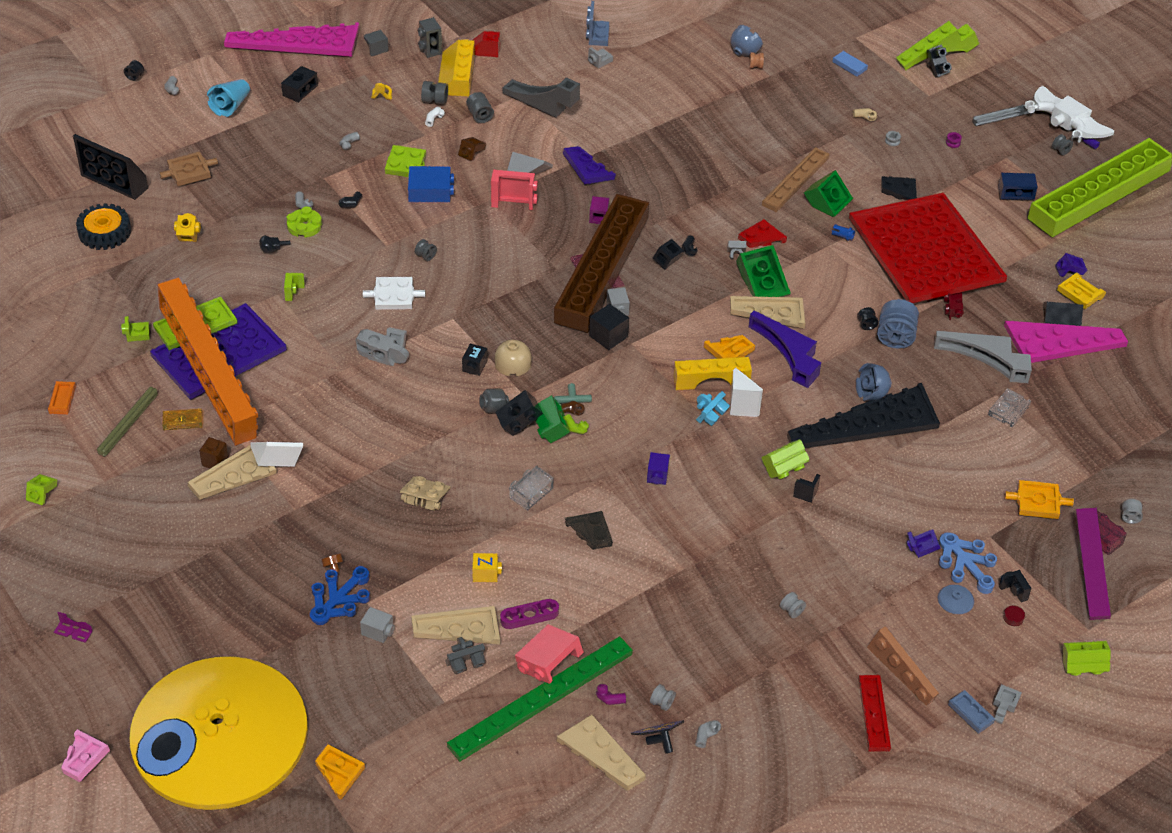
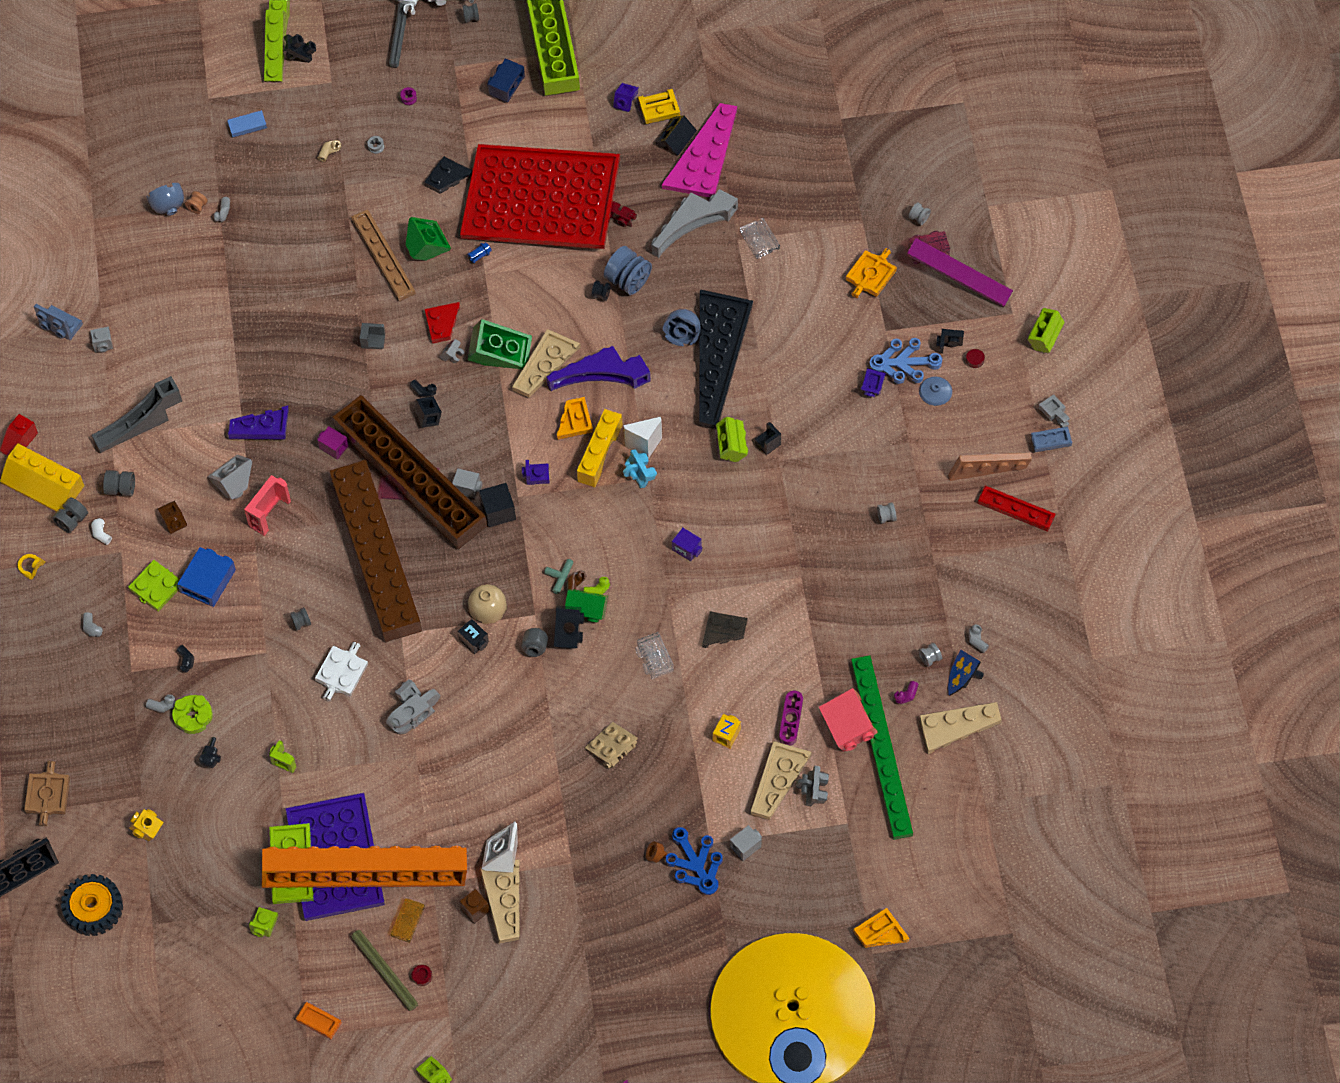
camera: 60 degrees left, 15 degrees up
none -> light grey arm [214,197,230,222]
none -> reddish brown brick [329,460,422,643]
none -> dark grey panel [360,323,386,349]
none -> dark red tile [412,965,433,986]
none -> dark purple bracket [522,460,550,485]

